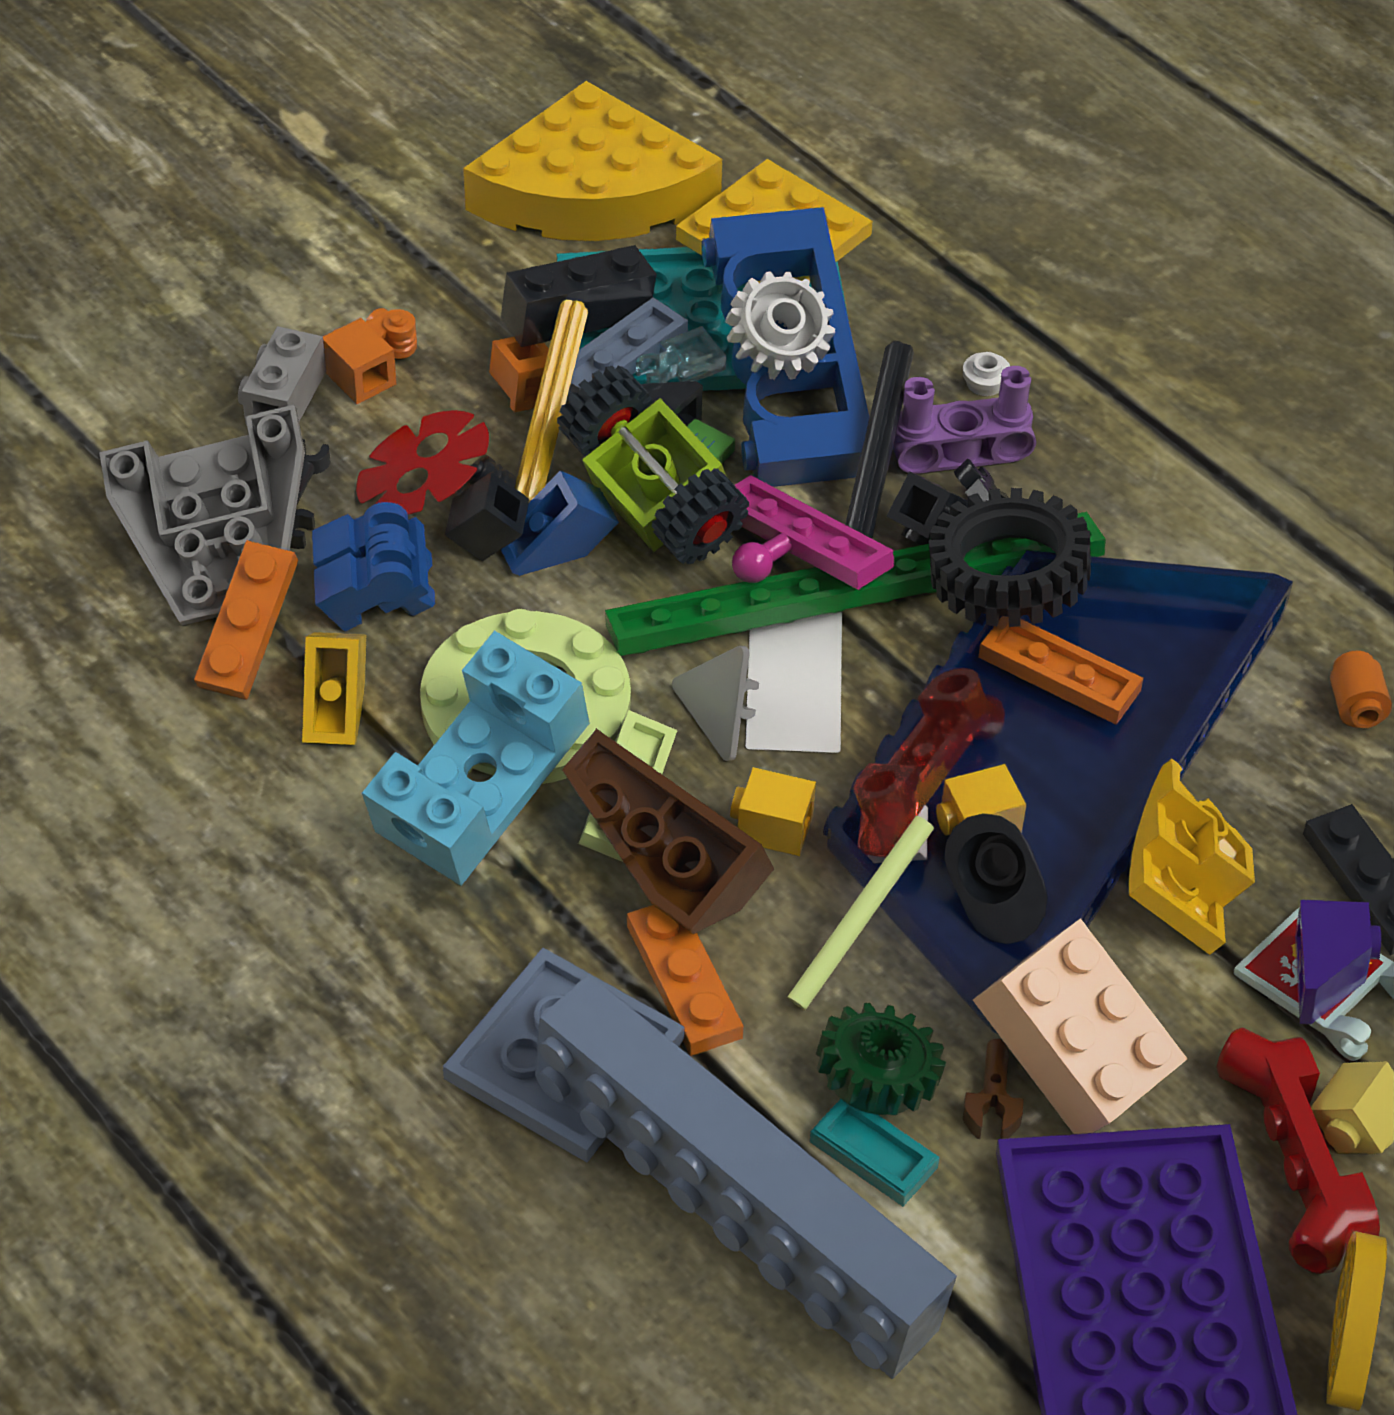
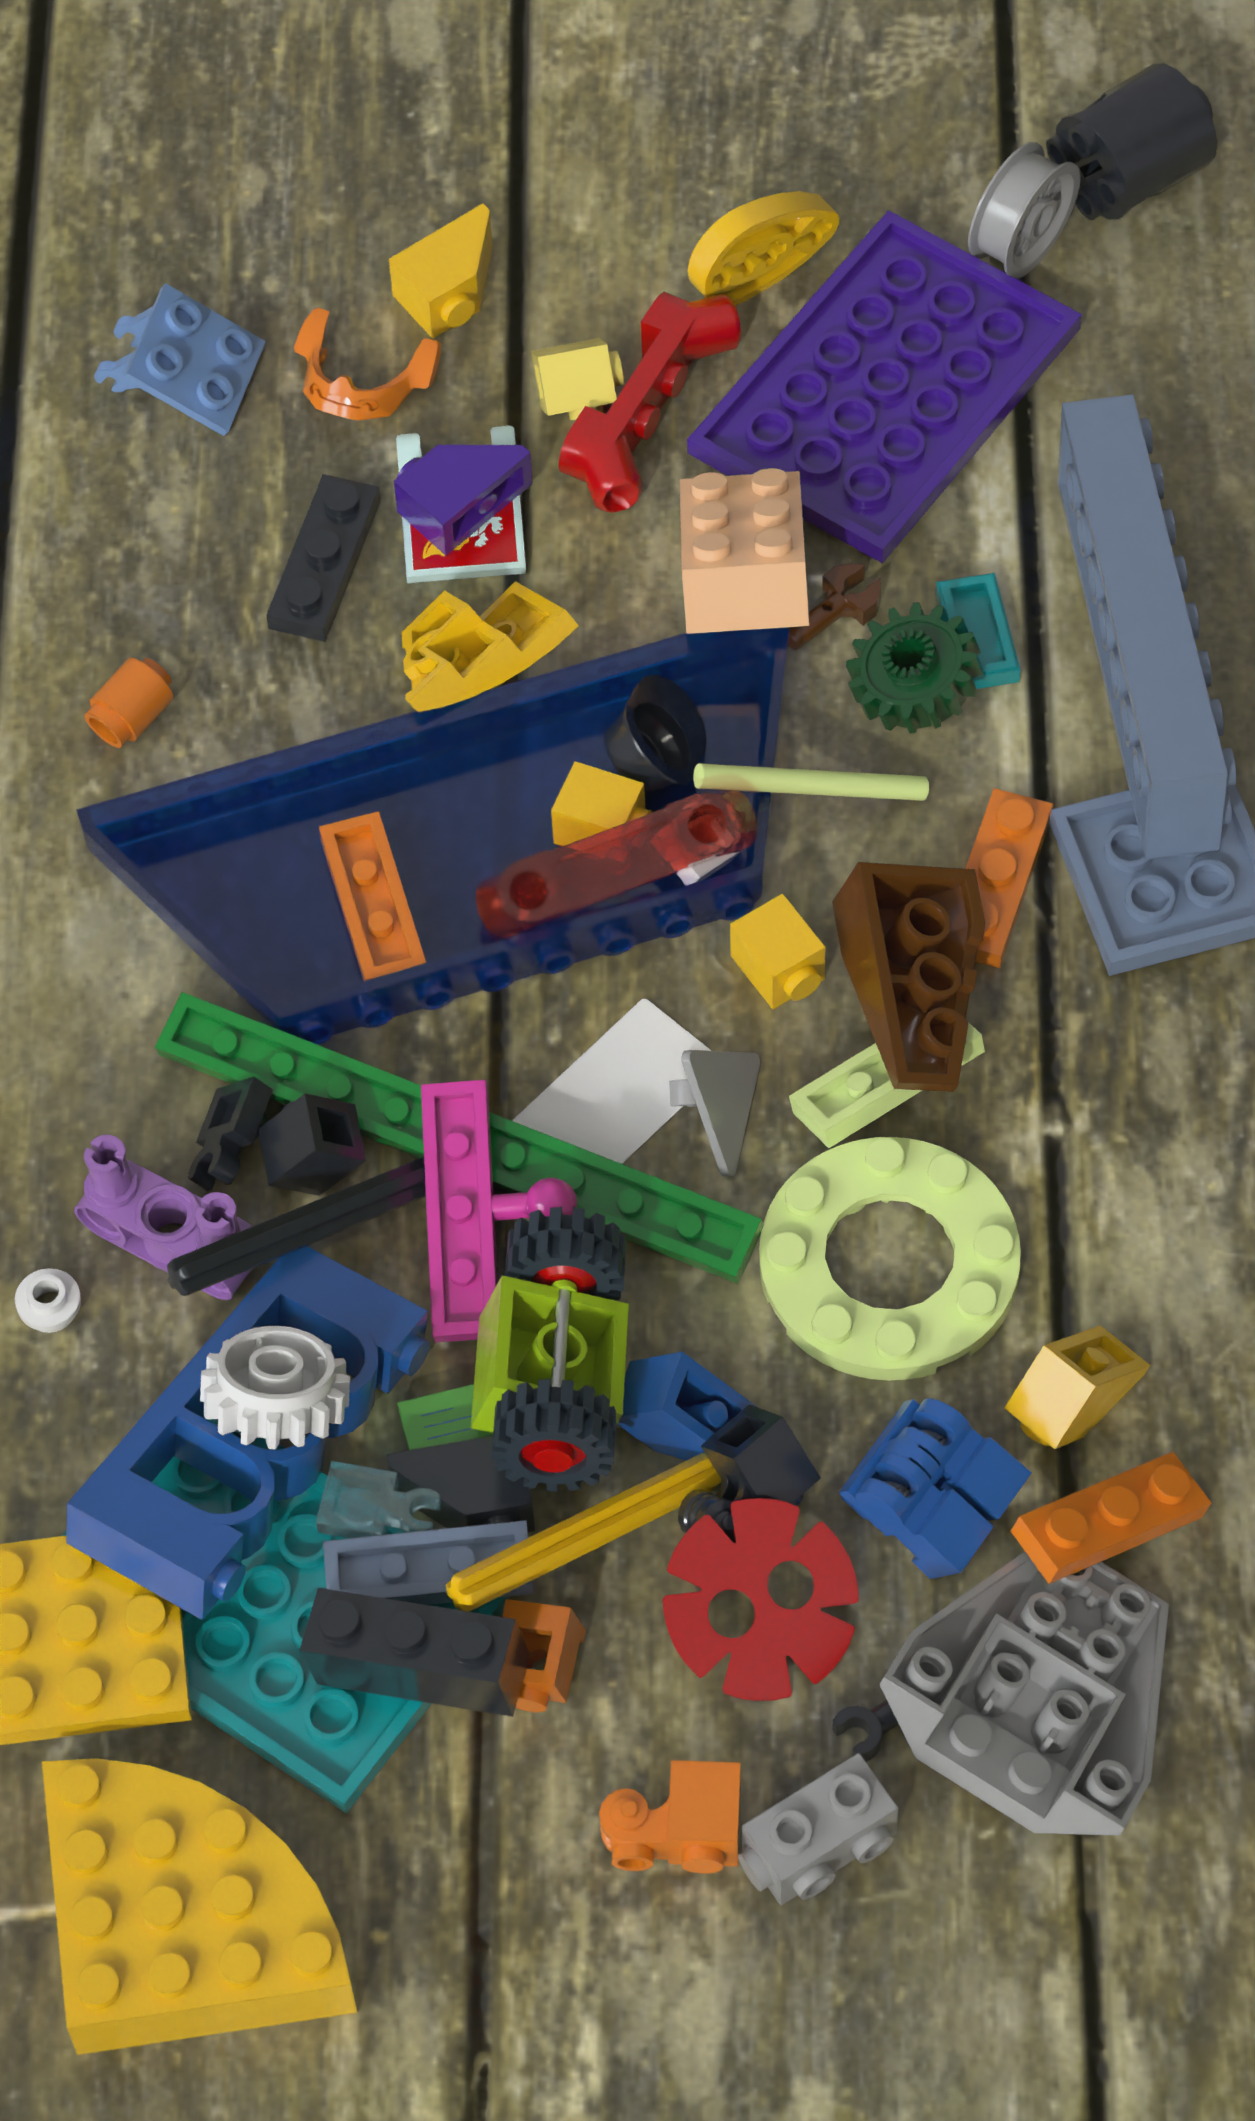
camera: 135 degrees left, 10 degrees up
medium azure plate [362,630,590,886] -> none
black tyre [929,488,1091,627] -> none

